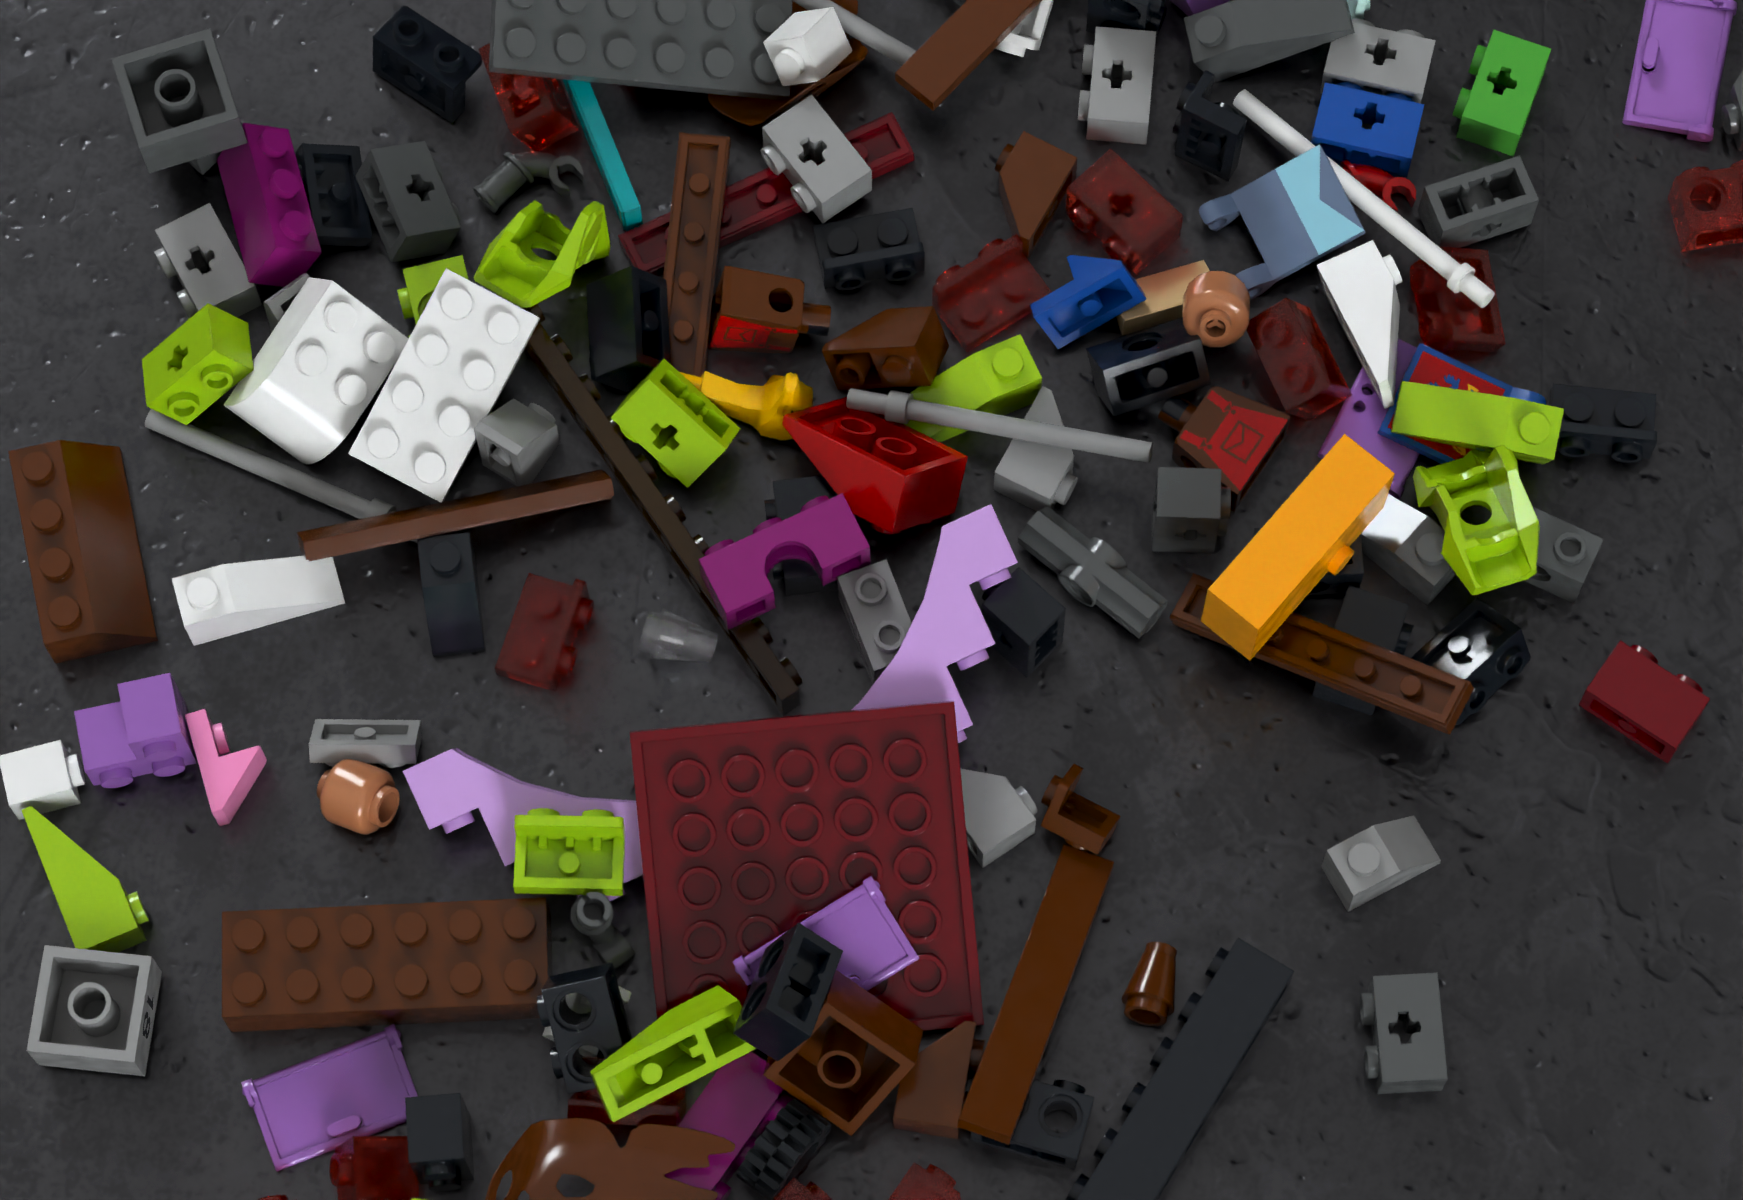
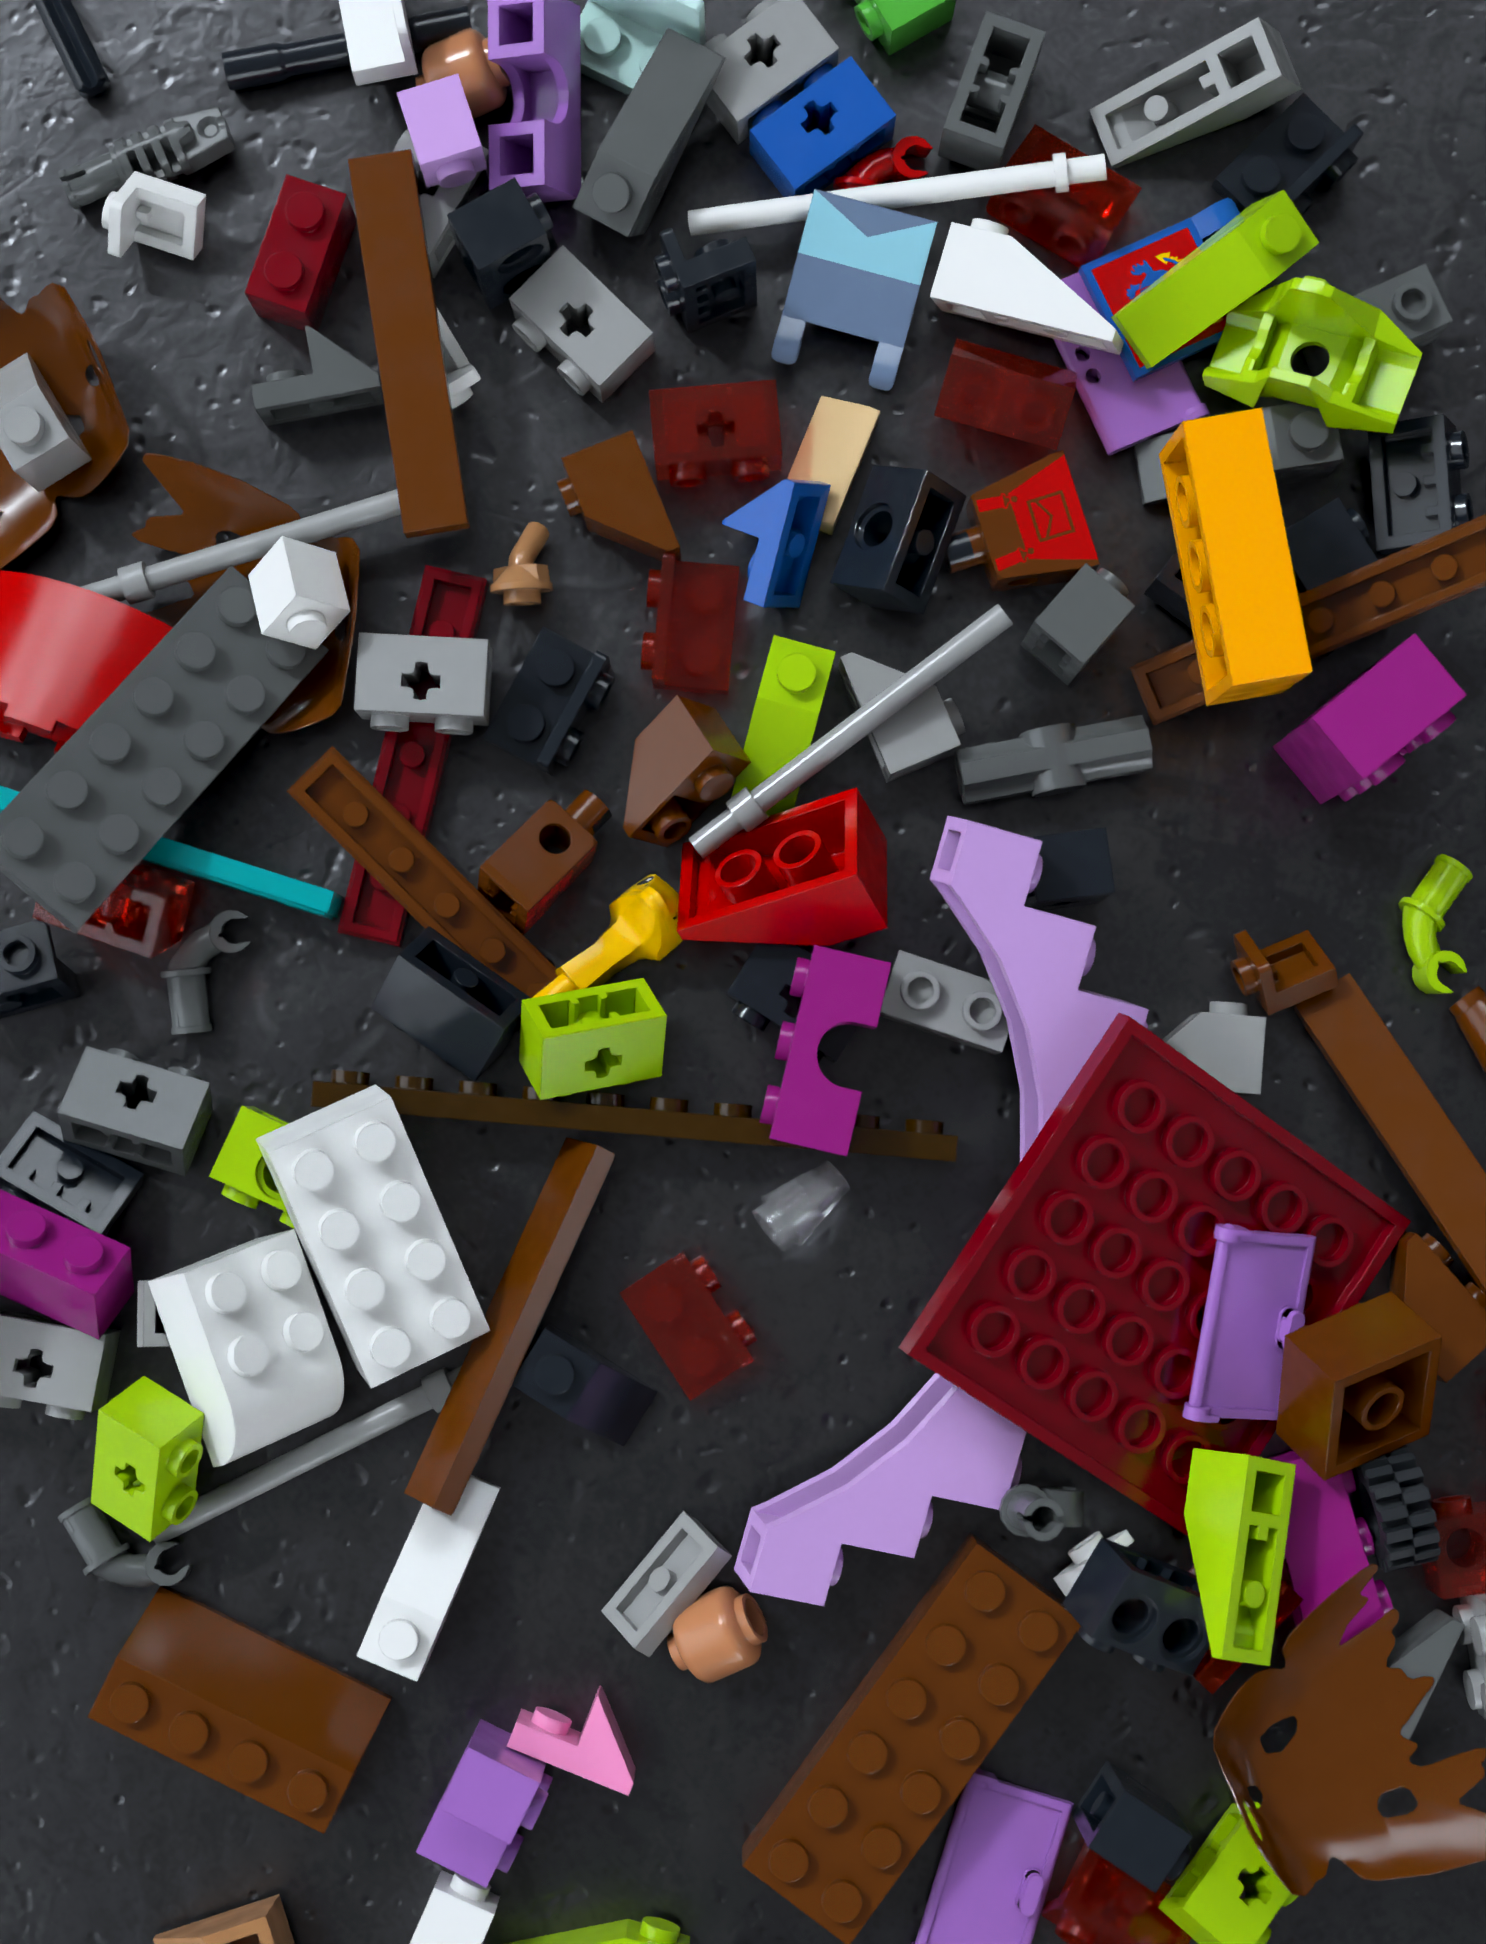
camera: 55 degrees left, 15 degrees up
lime piece [473,200,611,308] -> none
light grey slope [474,398,560,487] -> none
lime bracket [513,808,626,896] -> none
black brick [733,923,843,1061] -> none
nougat head [1182,271,1250,347] -> none
none -> dark grey piece [57,1497,194,1588]
none -> medium nougat plate [490,522,553,606]
none -> light grey slope [1090,17,1302,168]
none -> magenta brick [1272,633,1467,805]
none -> lime piece [1398,854,1473,994]

